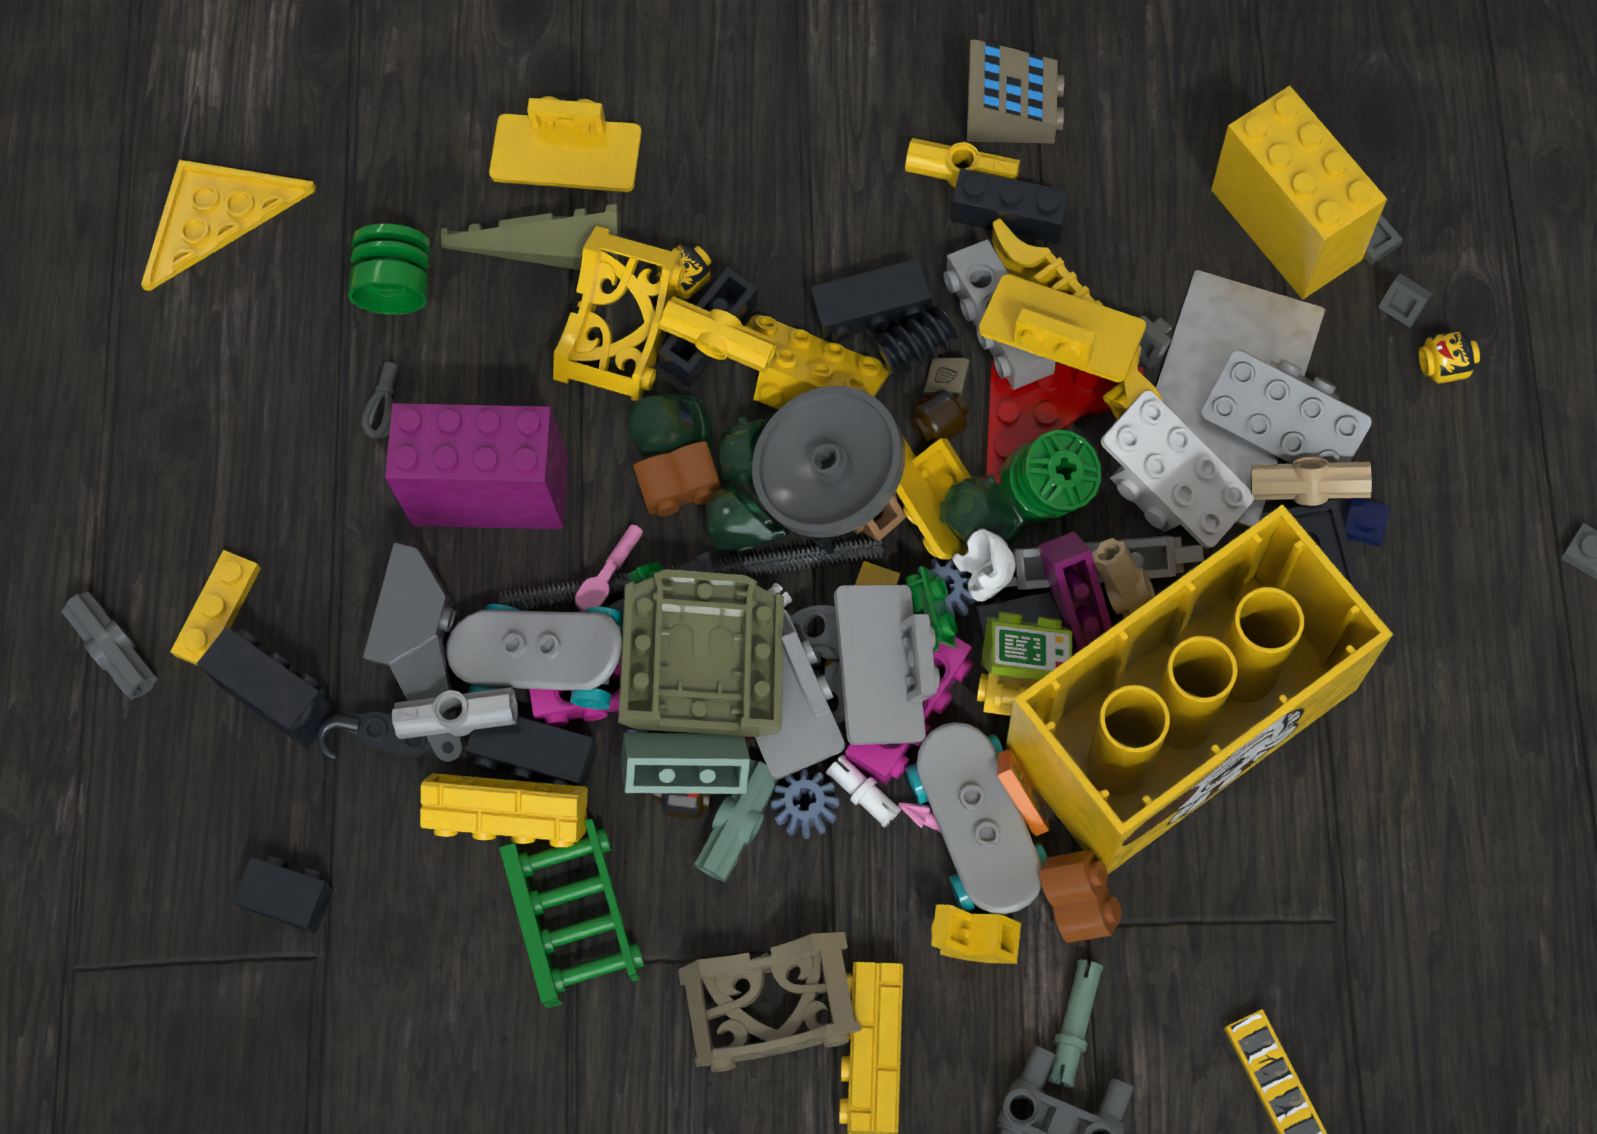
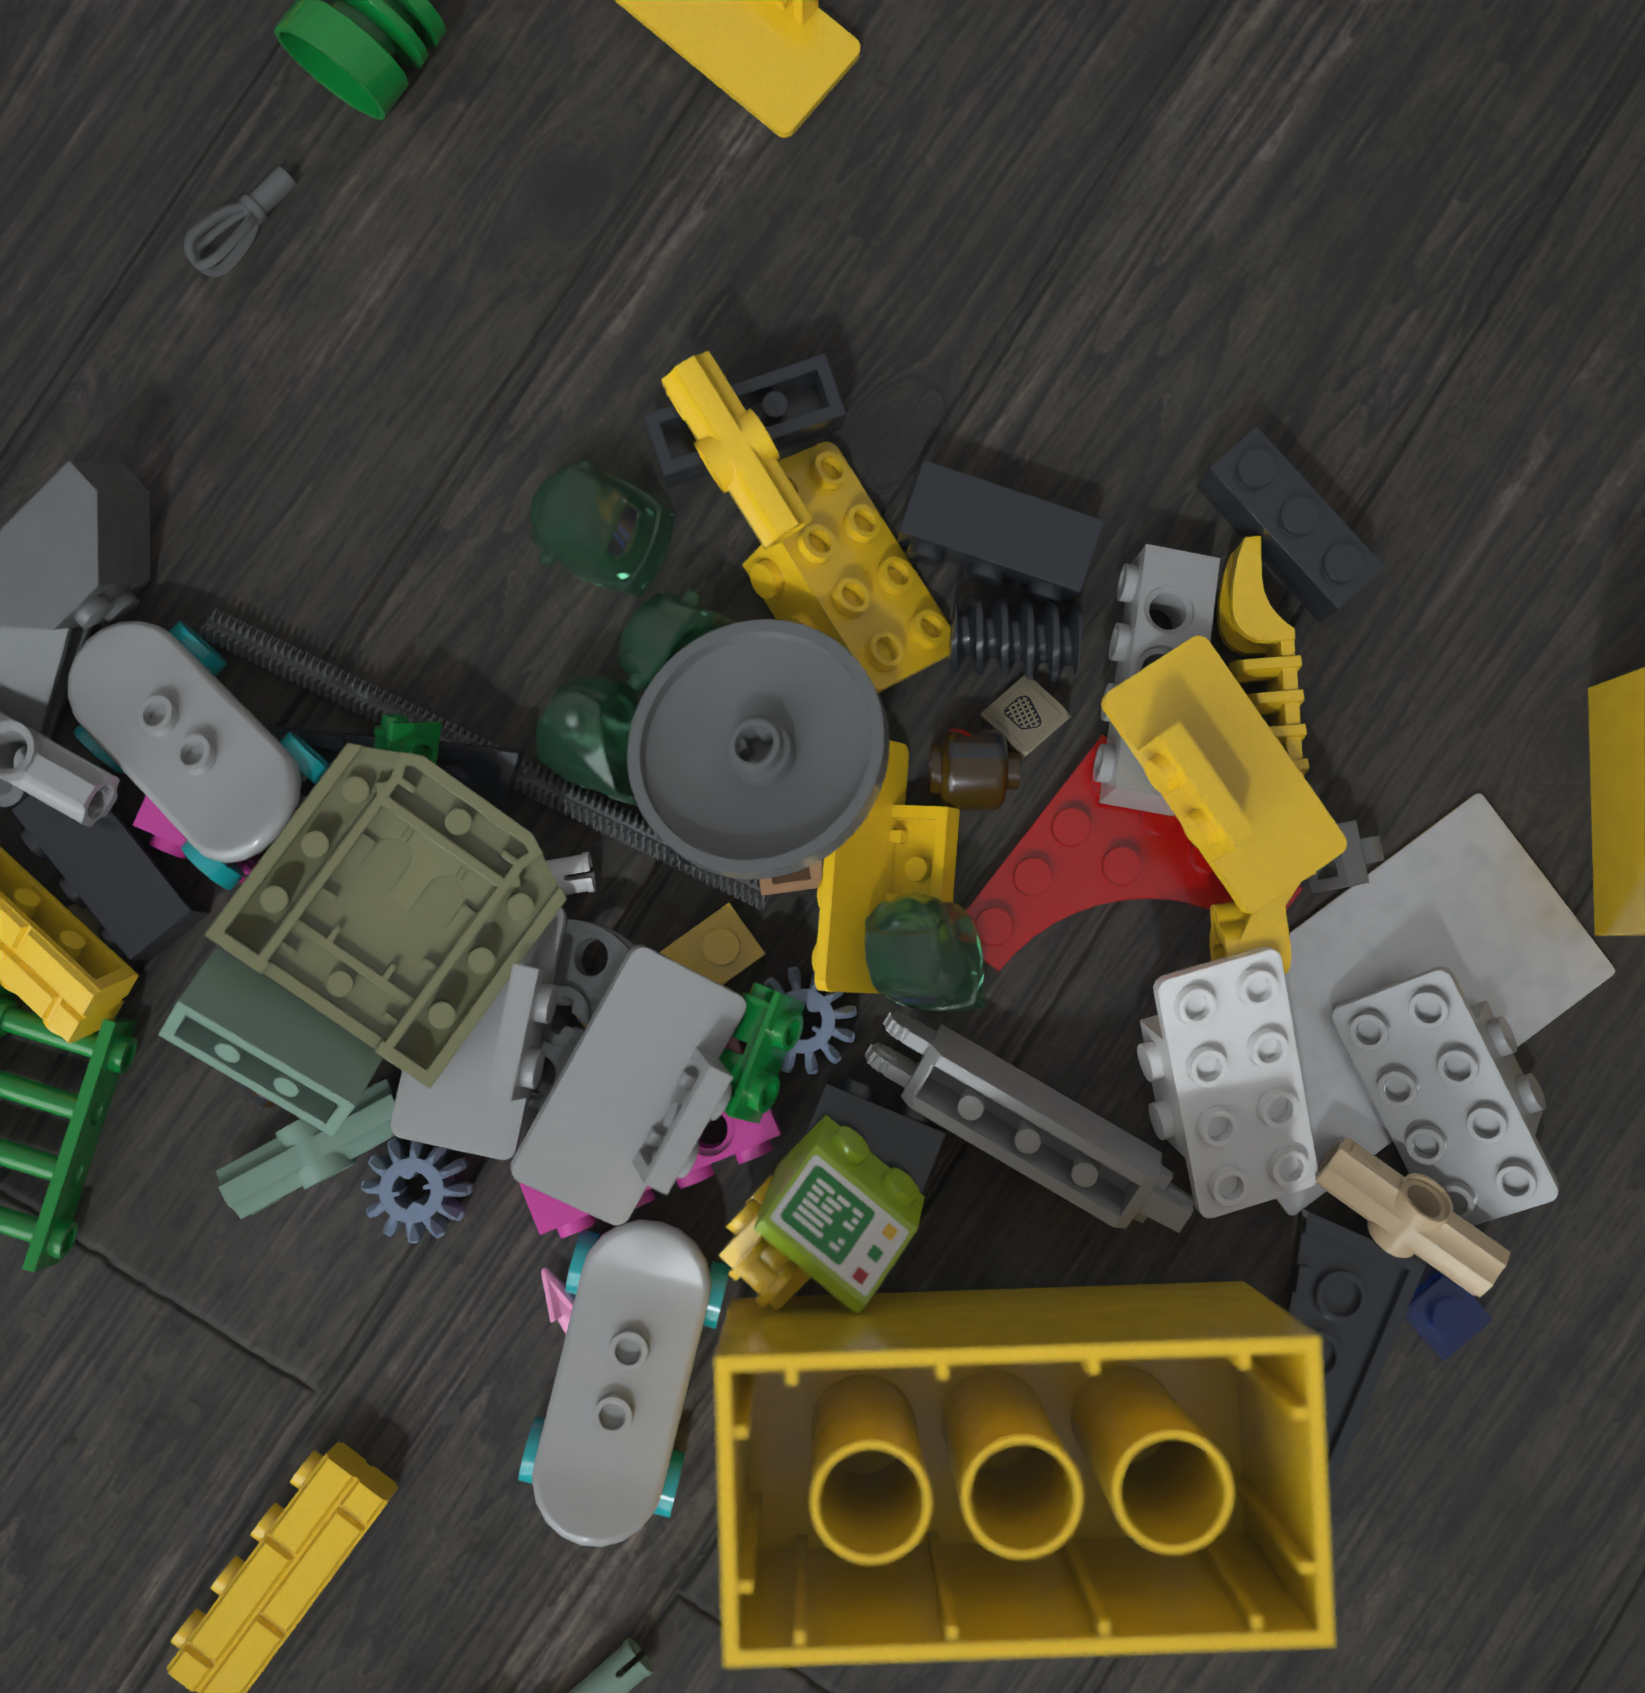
camera: 25 degrees right, 15 degrees up
magenta brick [385,403,569,529] -> none
olive wedge [441,205,624,270] -> none
yellow fence [553,226,685,402] -> none
bright pink piece [575,525,643,613] -> none
dark orange brick [633,441,722,517] -> none
head [655,244,711,299] -> none
dark tan fence [678,932,862,1072] -> none
white pin [826,754,902,828] -> none
yellow piece [905,138,1020,188] -> none
yellow brick [931,905,1021,964] -> none
white hair [952,529,1016,601] -> none
dark tan slope [967,40,1064,144] -> none
orange tile [997,748,1049,836] -> none
green wheel [1000,430,1101,523] -> none
magenta slope [1038,531,1112,654] -> none
dark orange brick [1039,849,1122,943] -> none
tan piece [1092,538,1155,618] -> none

